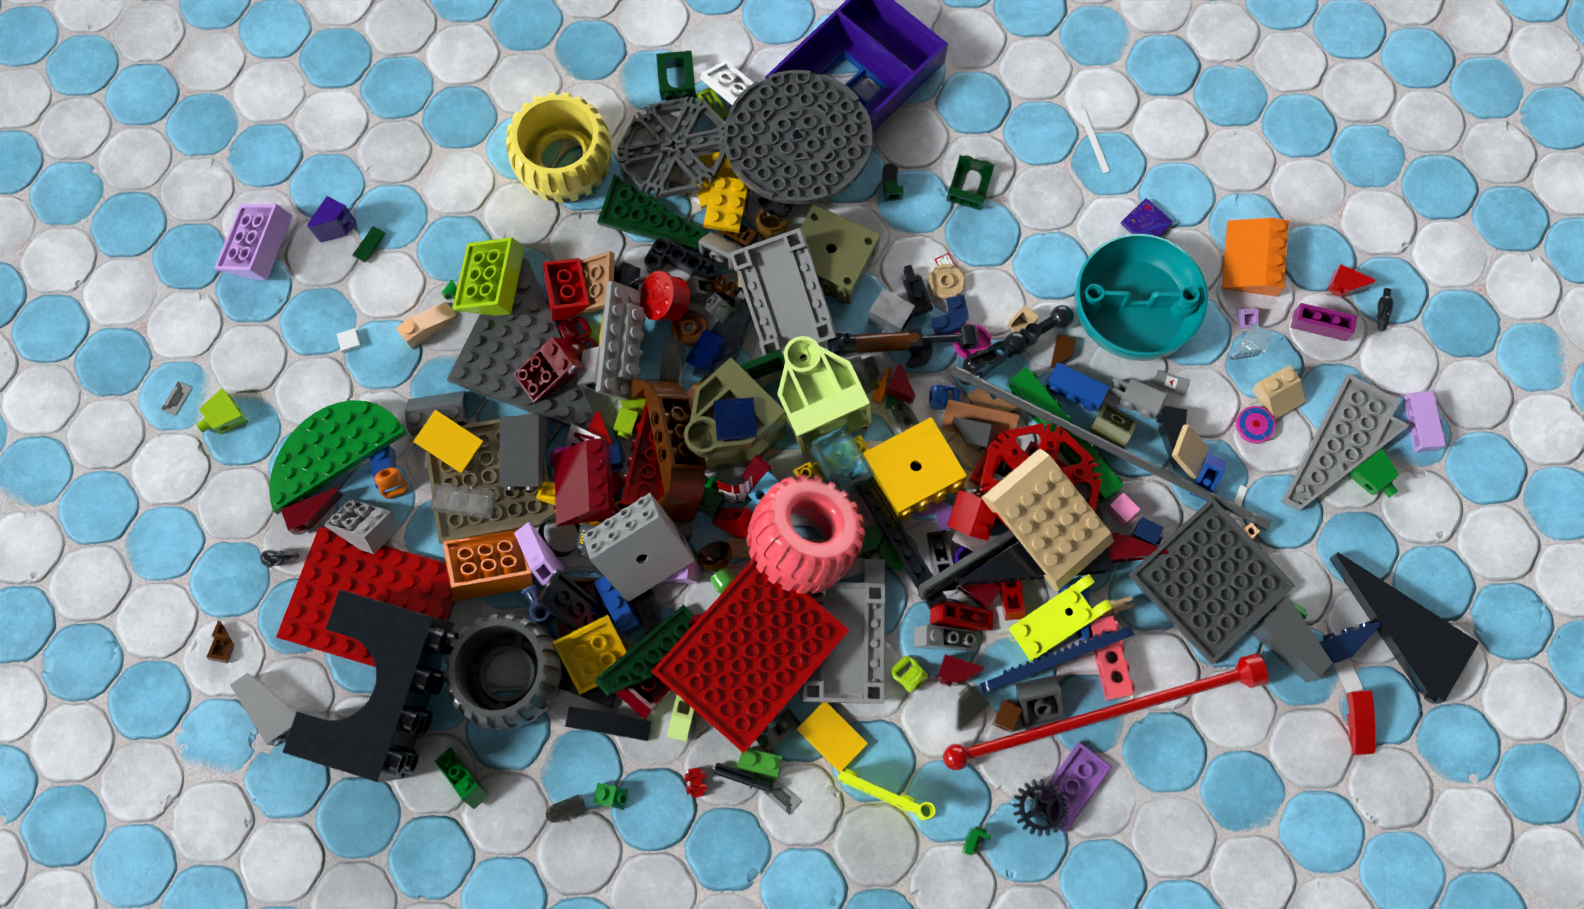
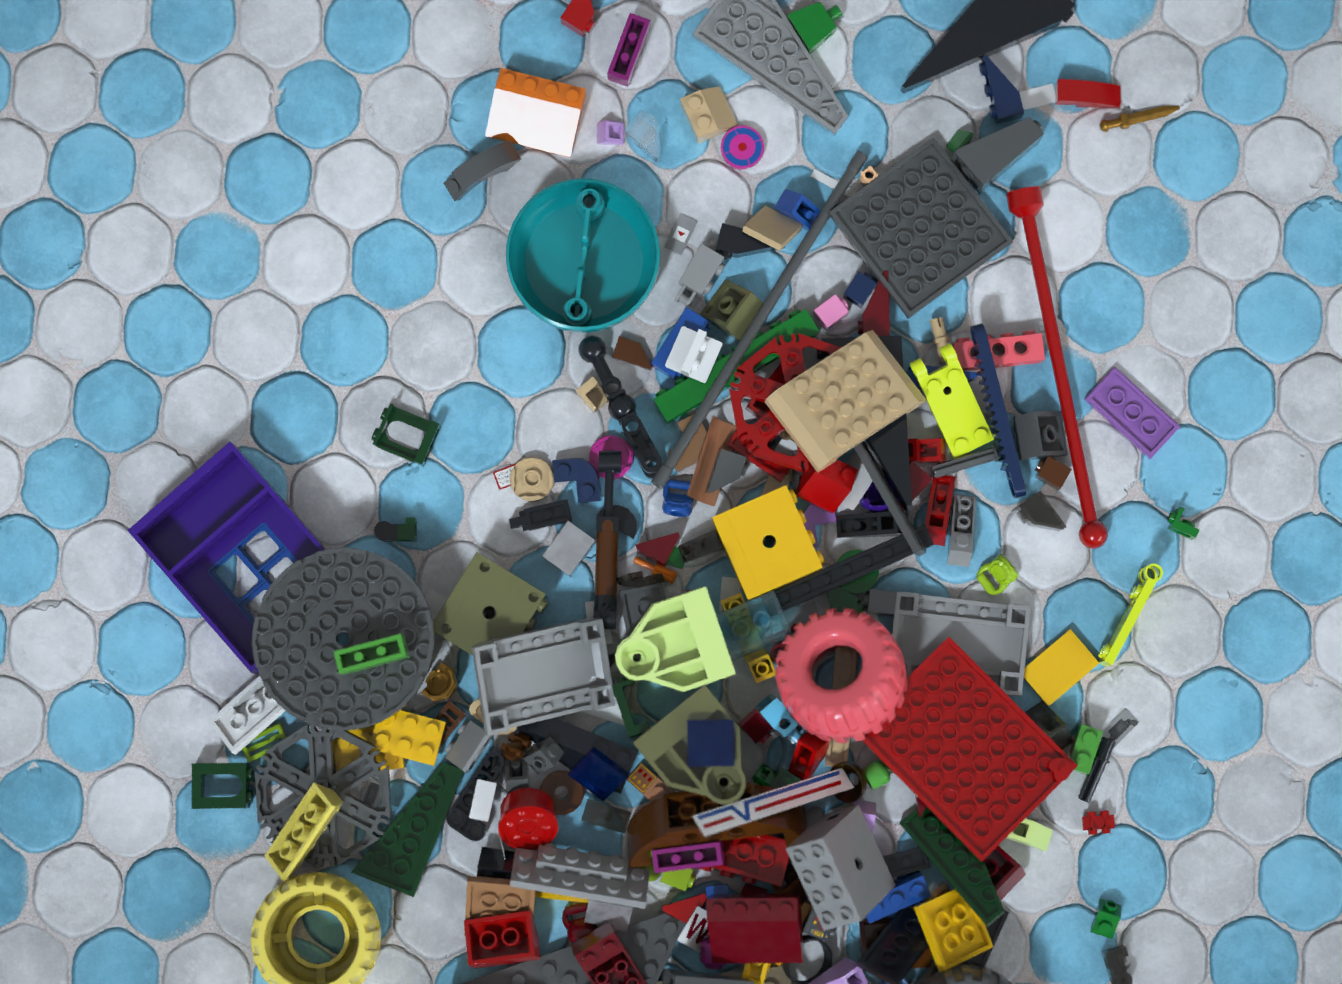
camera: 85 degrees left, 10 degrees up
dark red piece [557,317,592,344] -> none
black slope [565,706,652,741] -> none
dark red slope [936,654,983,687] -> none
black gear [1012,779,1069,836] -> none
white sticker [1078,110,1110,173] -> none
dark purple tile [1120,198,1173,237] -> none
none -> light yellow slope [264,782,343,881]
none -> bright green brick [334,634,410,675]
none -> dark grey arch [444,141,521,201]
none -> white sticker [469,779,496,822]
none -> magenta brick [652,841,725,873]
none -> white bracket [665,326,722,383]
none -> white sticker [693,768,854,837]
none -> dark grey axle [932,445,999,478]
none -> red piece [1048,758,1072,782]
none -> pearl gold sword [1099,106,1180,132]

